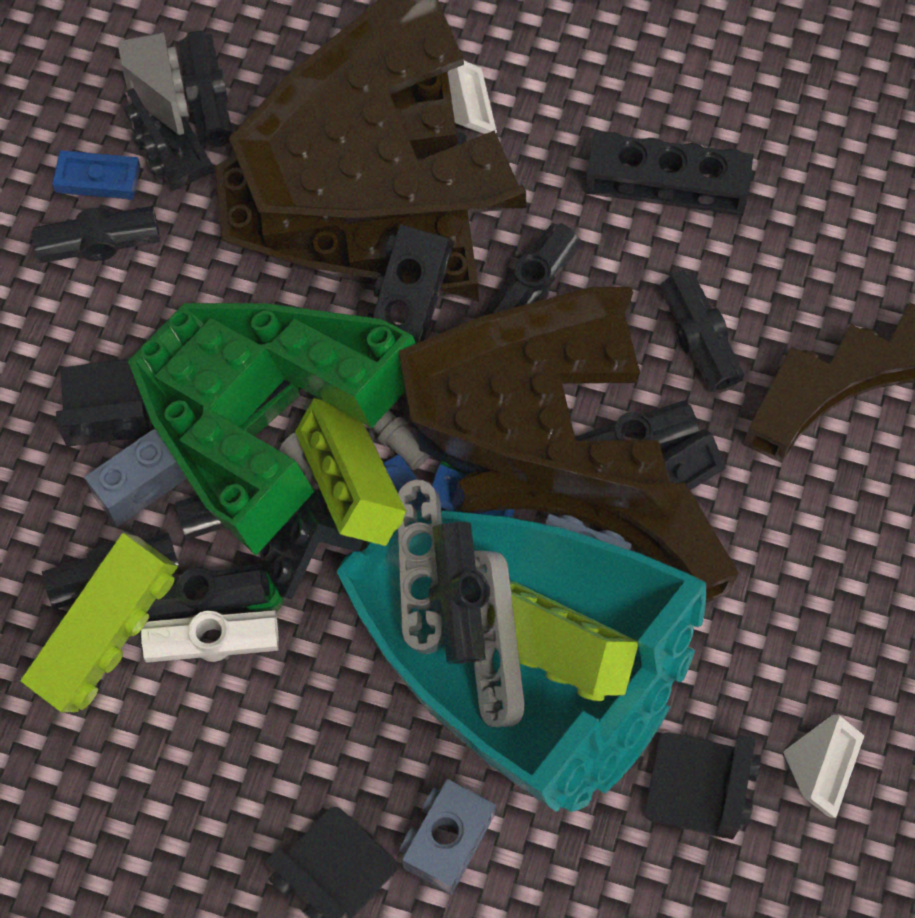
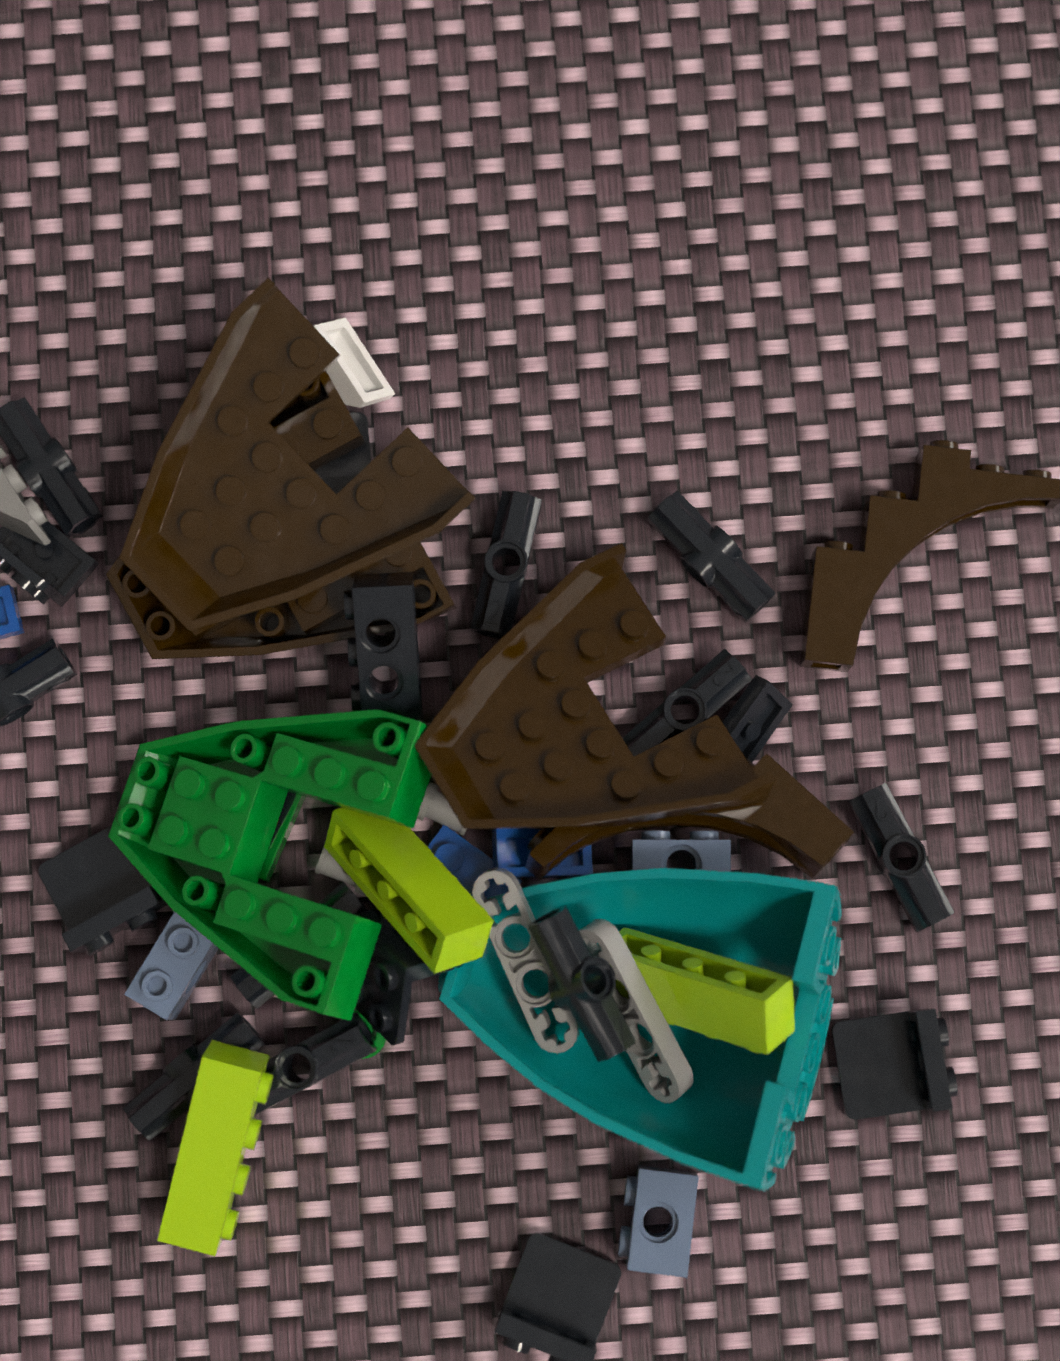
camera: 20 degrees left, 15 degrees up
white piece [141,610,279,663] -> none
black brick [585,132,754,216] -> none
white slope [783,715,864,818] -> none
none -> black piece [847,782,955,932]

